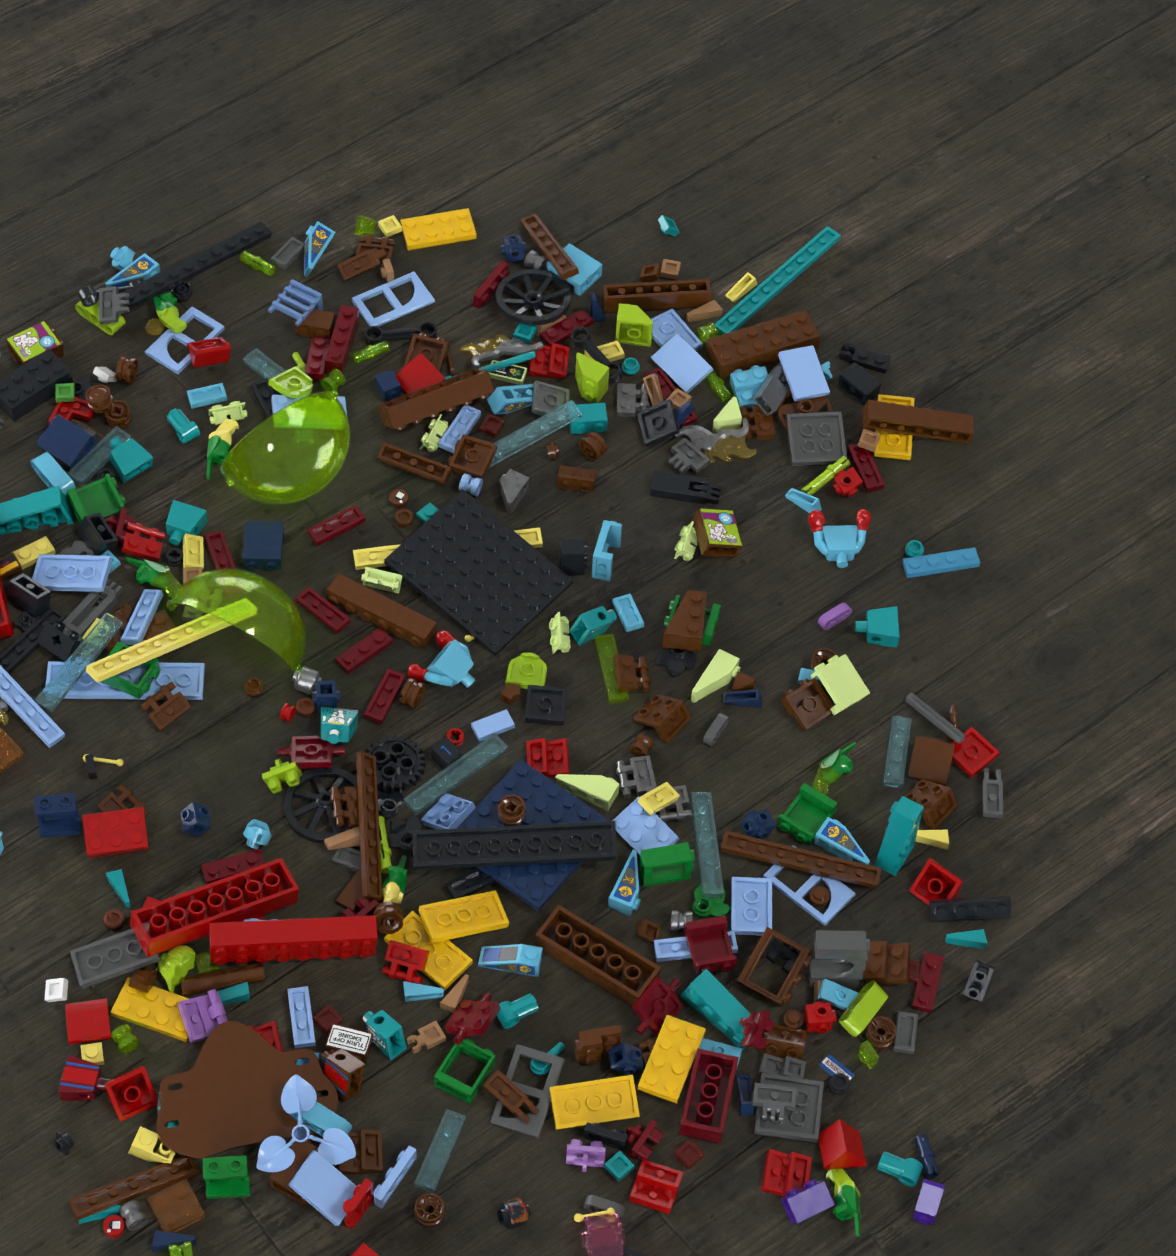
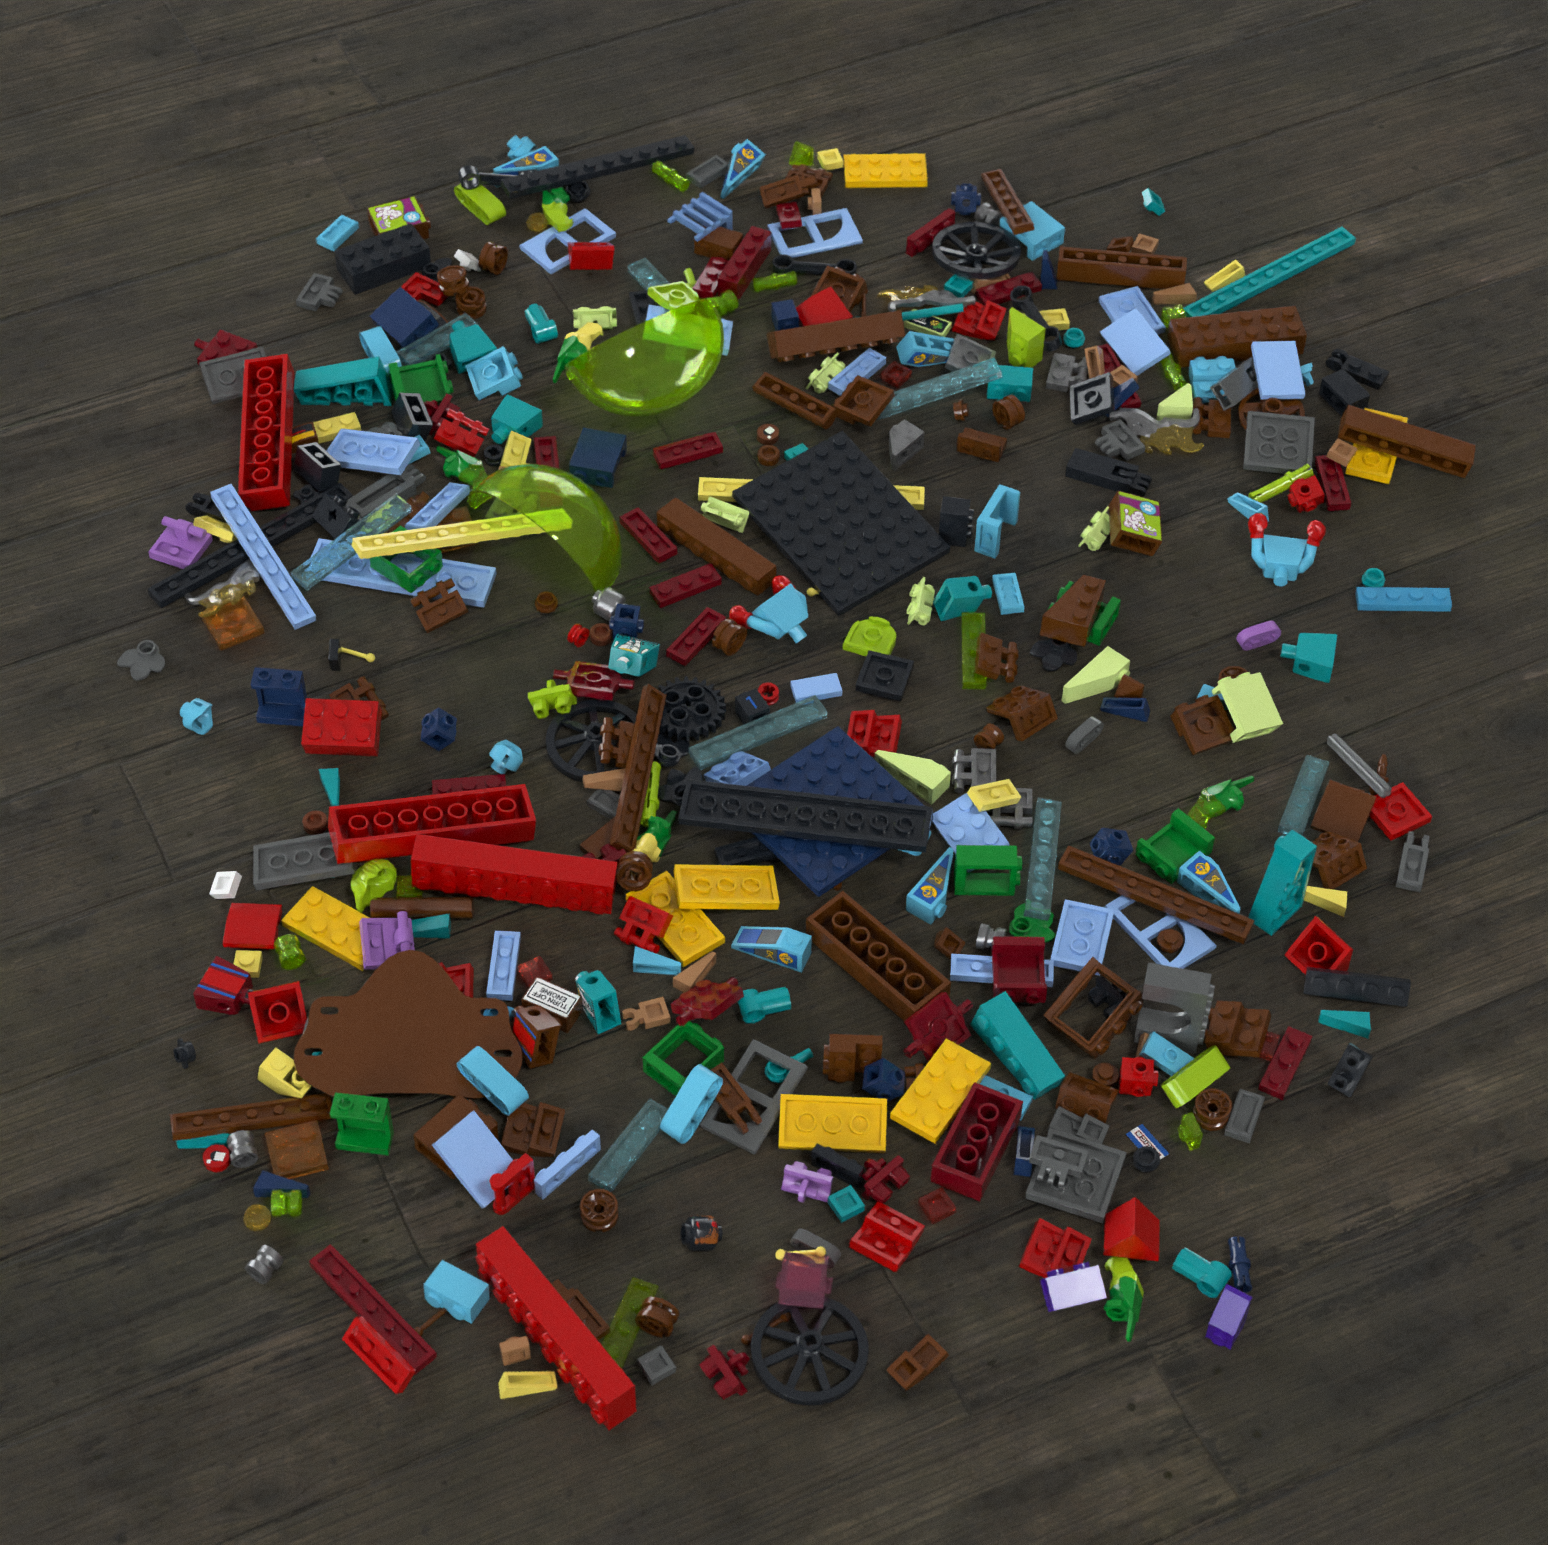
camera: 15 degrees right, 5 degrees down
bright green tile [55,383,75,402] -> none
dark grey hinge [99,286,130,324] -> none
reddish brown plate [129,965,159,993] -> none
medium azure plate [187,383,227,409] -> none
light blue plant [256,1074,356,1172] -> none
light blue wheel [459,473,483,497] -> none
reddish brown wheel [498,795,526,826] -> none
reddish brown piece [501,684,520,706] -> none
lime slope [615,303,653,347] -> none
dark red hips [739,1010,775,1050] -> none
none -> medium azure plate [466,346,523,400]
none -> medium azure beam [660,1064,723,1144]
none -> dark red plate [776,202,802,229]

